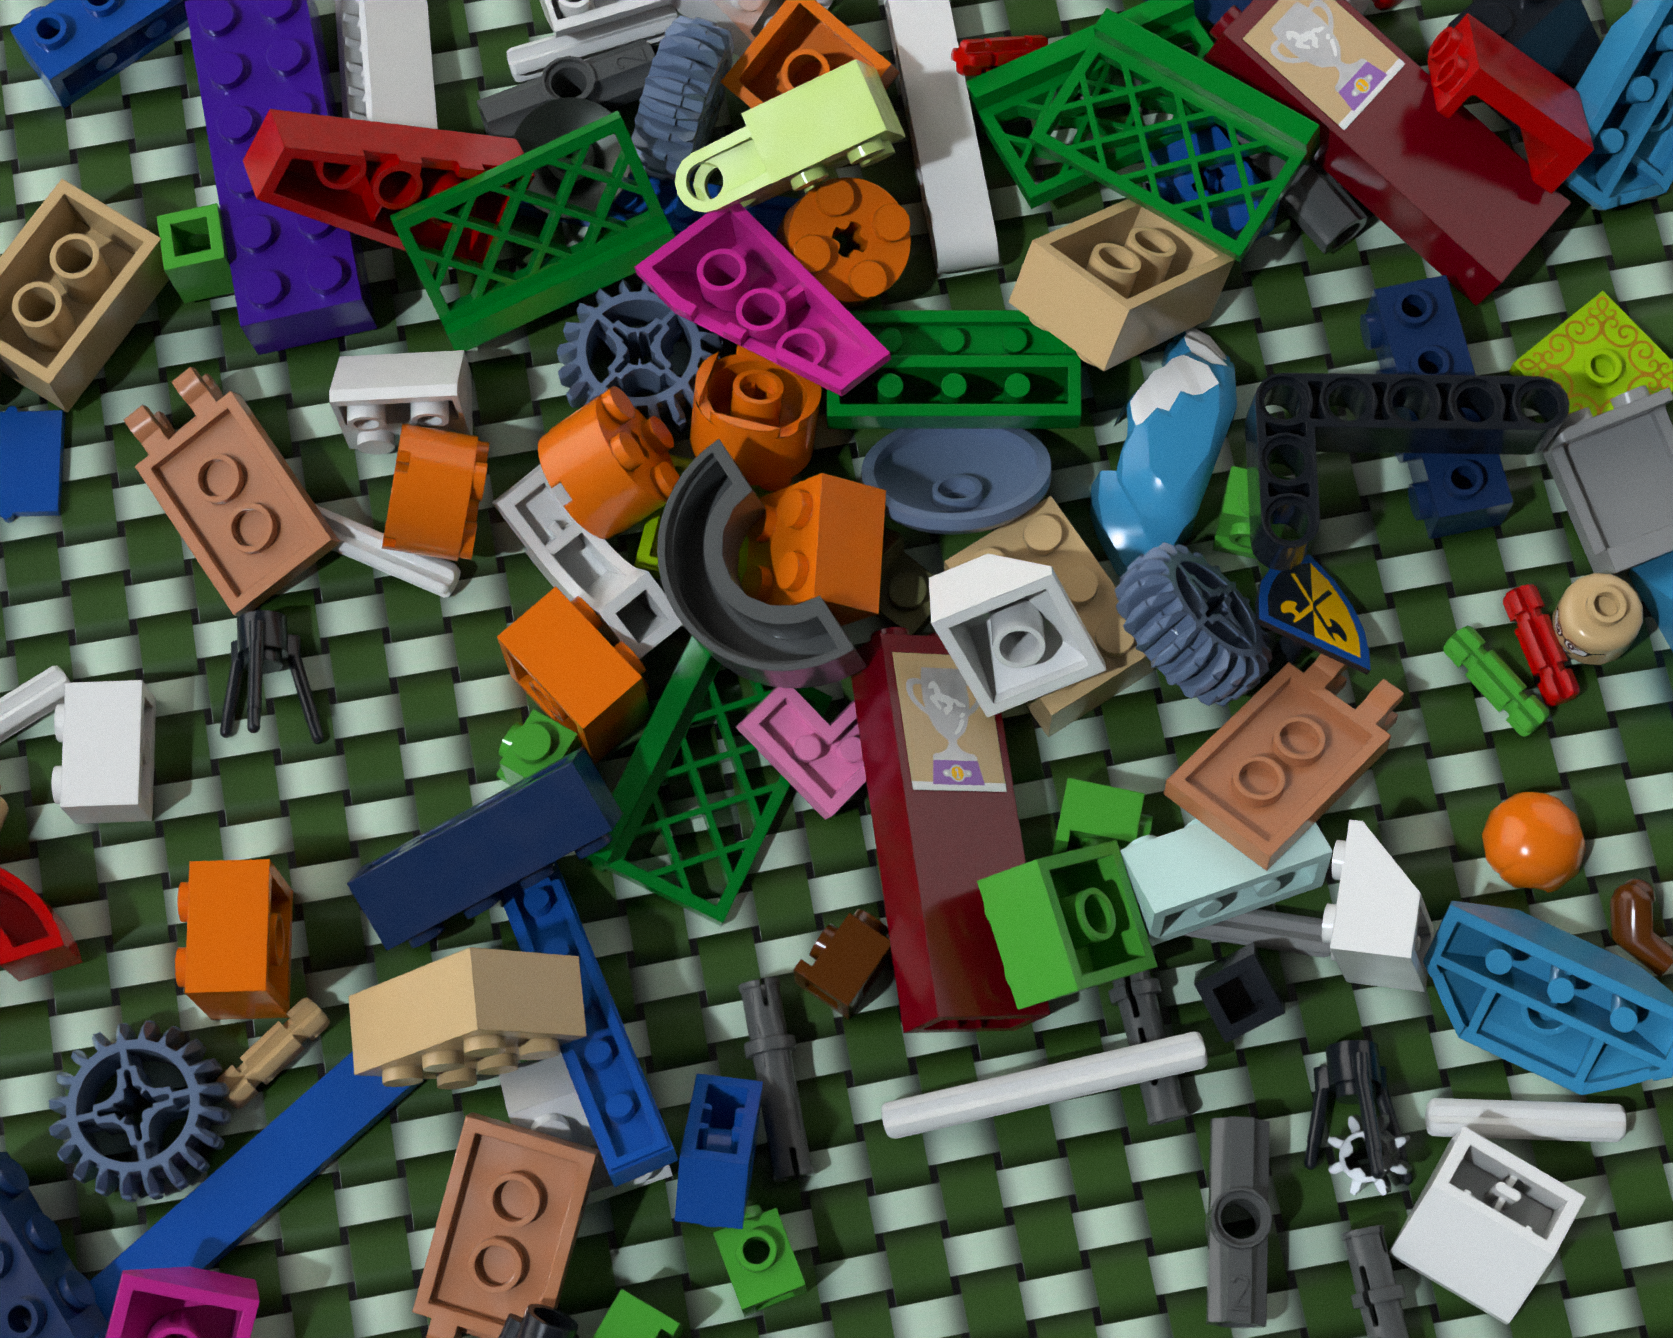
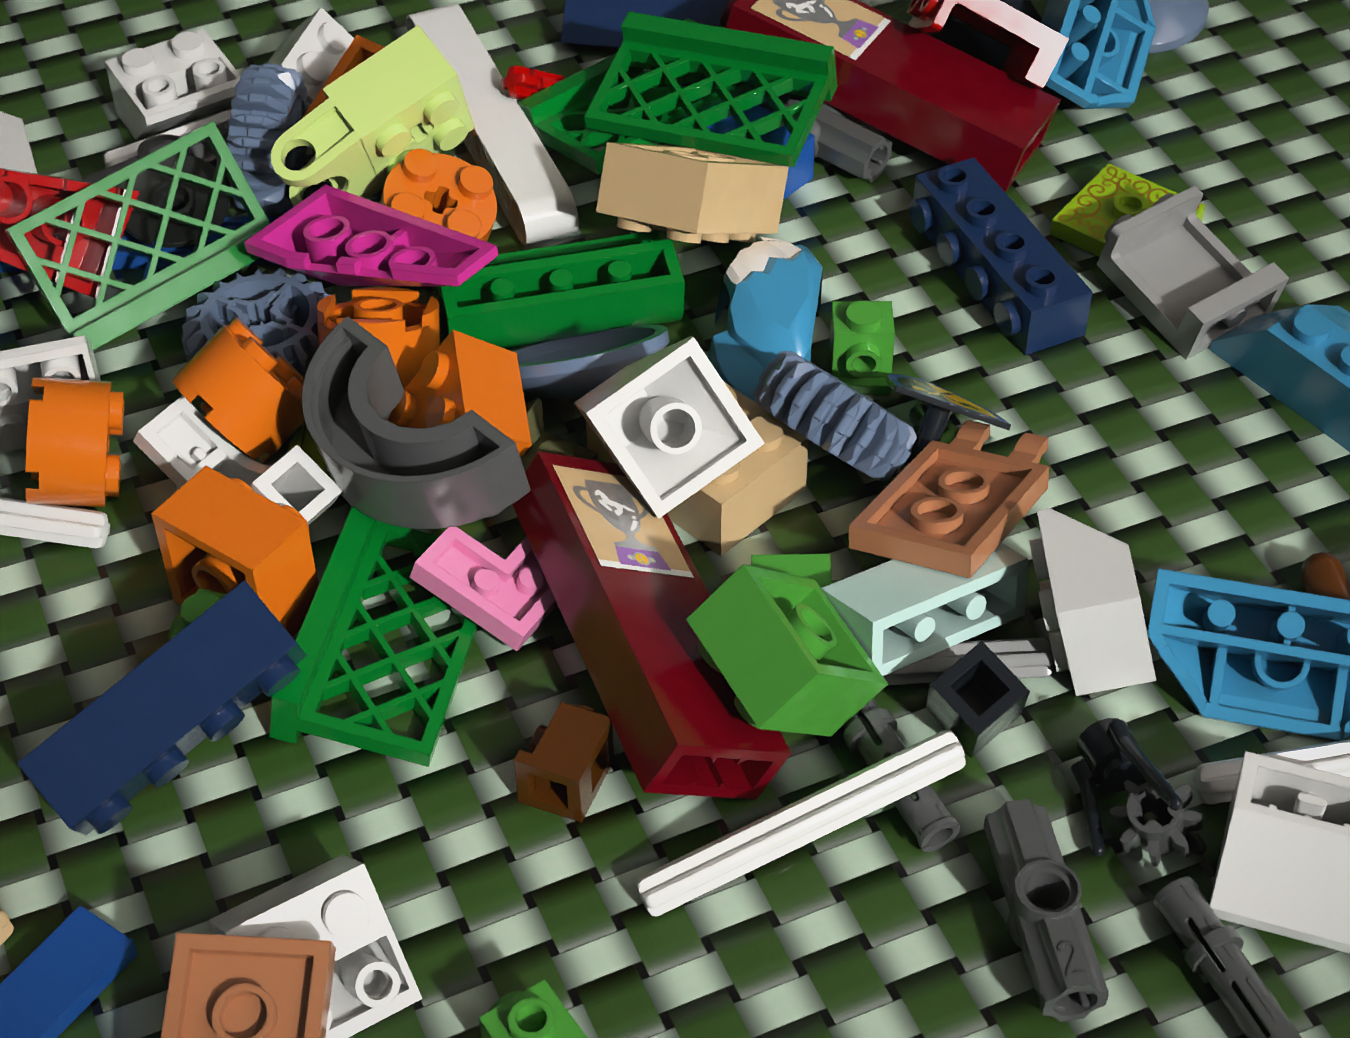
camera: 15 degrees left, 25 degrees down
tan brick [348,947,587,1089] -> none
blue tile [498,861,679,1187] -> none
blue brick [675,1073,763,1229] -> none
dark grey pin [738,977,815,1182] -> none
black beam [1245,373,1570,571] -> none
bright green axle [1443,625,1550,737] -> none
orange hair [1482,792,1586,893] -> none
red axle [1503,584,1580,707] -> none
tan head [1552,573,1643,665] -> none

